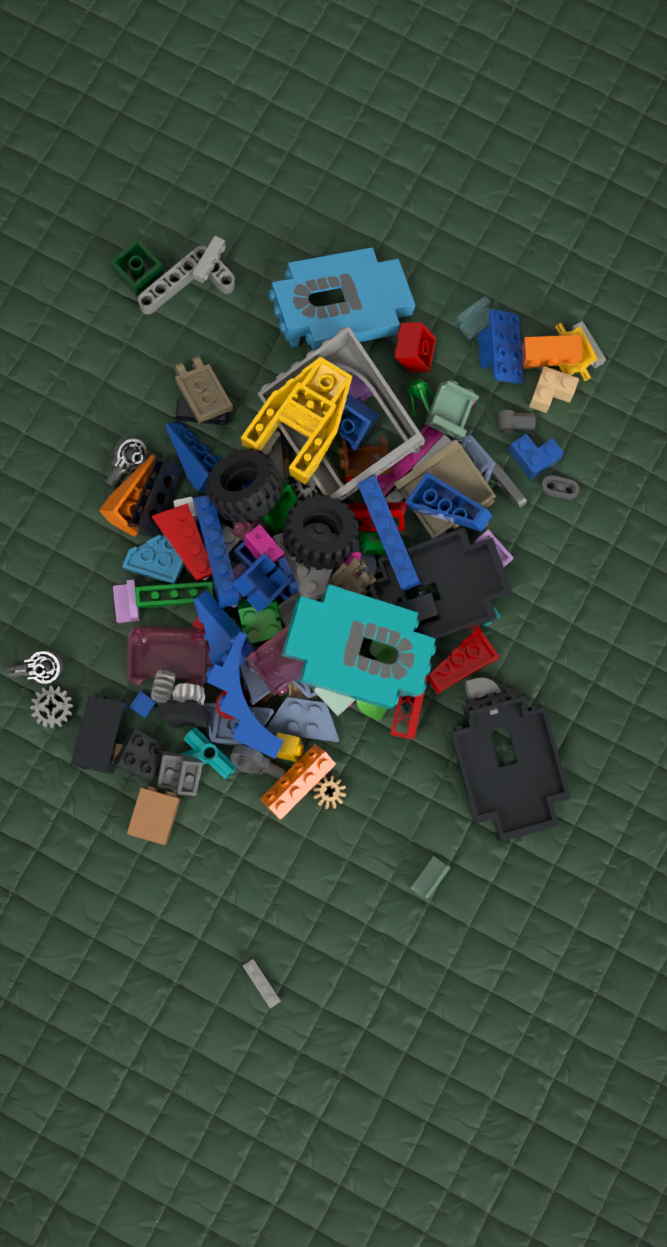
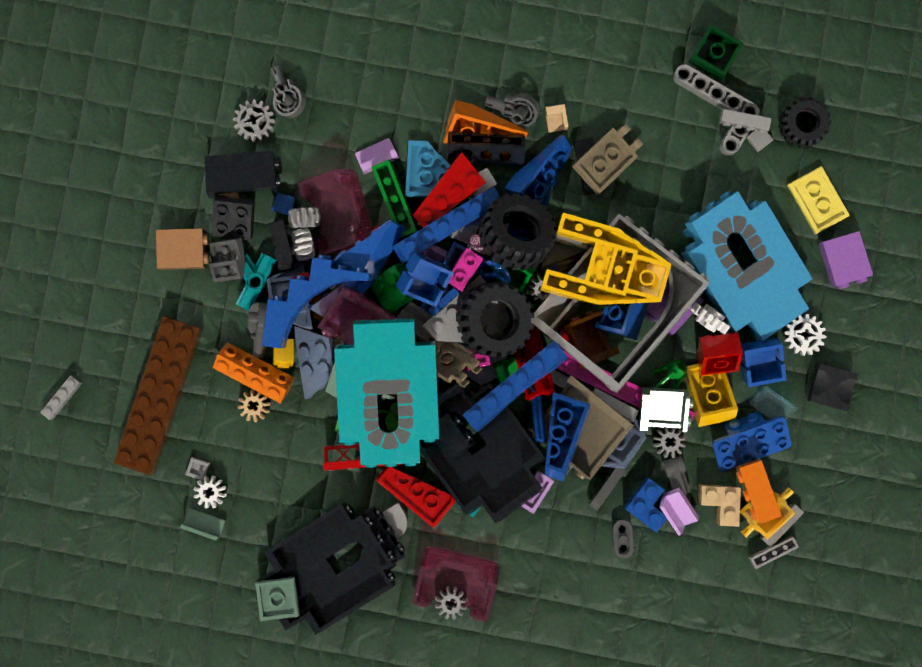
camera: 80 degrees right, 10 degrees up
none -> reddish brown brick [113,316,204,475]
none -> light grey tile [185,456,210,481]
none -> white gear [194,476,227,508]
none -> sand green tile [255,577,300,621]
none -> clear pink windscreen [412,546,500,622]
none -> light grey gear [435,586,467,620]
none -> blue piece [476,260,511,284]
none -> blue axle [531,389,546,443]
none -> tan panel [545,104,568,133]
none -> light grey gear [653,427,686,458]
none -> lavender panel [660,487,699,535]
none -> yellow slope [686,364,738,427]
none -> white gear [690,302,730,334]
none -> blue piece [741,337,787,387]
none -> light grey tile [746,130,773,153]
none -> light grey piece [748,535,799,569]
none -> black tyre [779,97,832,148]
none -> white gear [783,314,826,356]
none -> light yellow tile [787,166,850,235]
none -> black brick [807,363,858,411]
none -> medium lavender brick [818,231,873,289]

